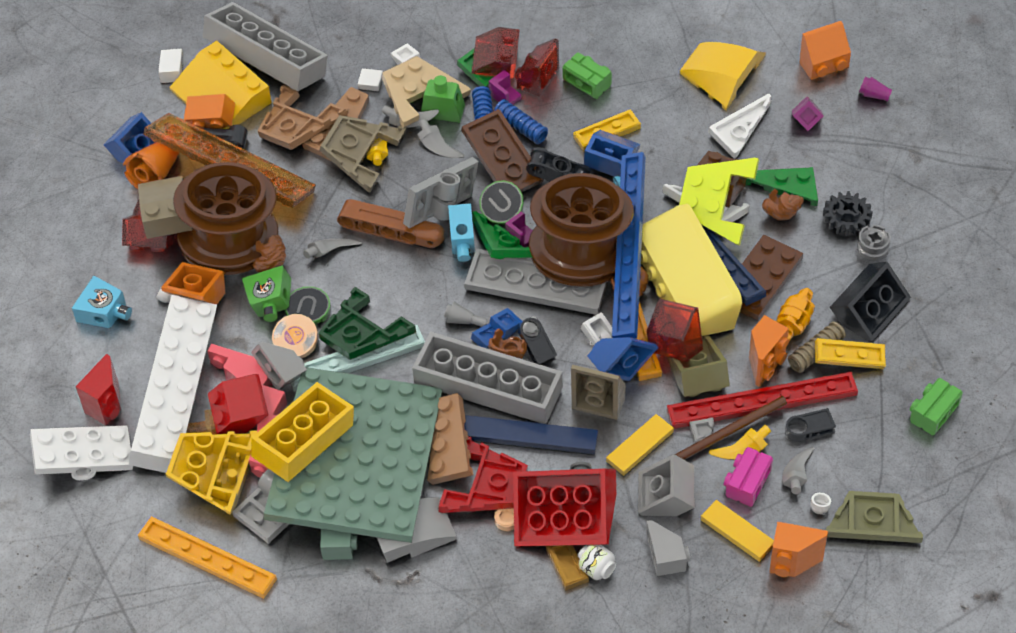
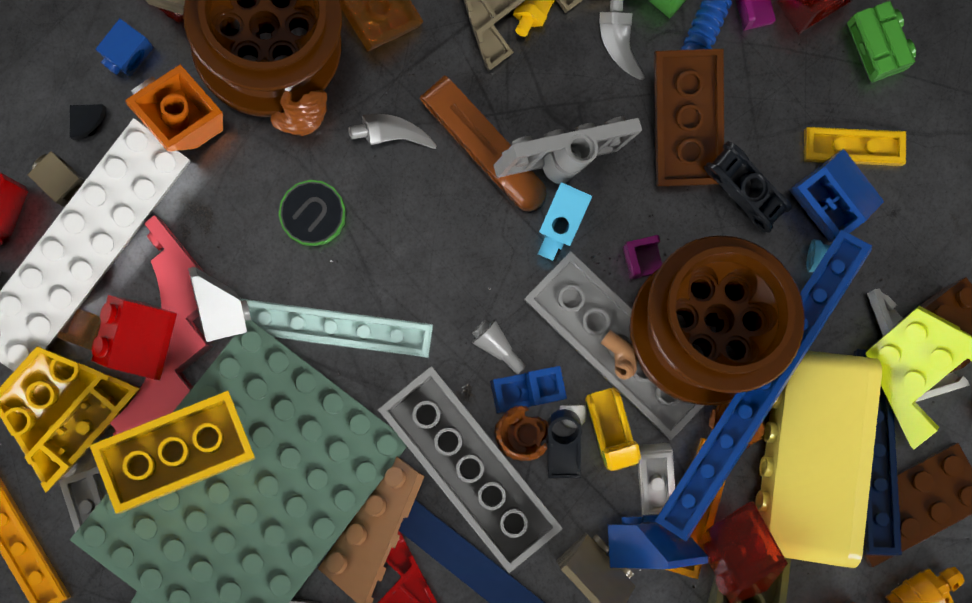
camera: 30 degrees right, 30 degrees up
medium azure torso [72,276,132,328] -> none
bright green torso [242,265,291,322] -> none
light nougat tile [272,314,319,358] -> none
dark green wing [318,287,416,360] -> none
green wing [472,211,532,260] -> none
black tile [479,180,524,225] -> none
blue piece [494,99,548,144] -> none
none -> dark tan brick [27,151,85,207]
none -> black tile [70,104,106,140]
none -> blue brick [95,18,154,77]
none -> yellow animal [585,387,641,471]
none -> medium nougat arm [601,330,637,380]

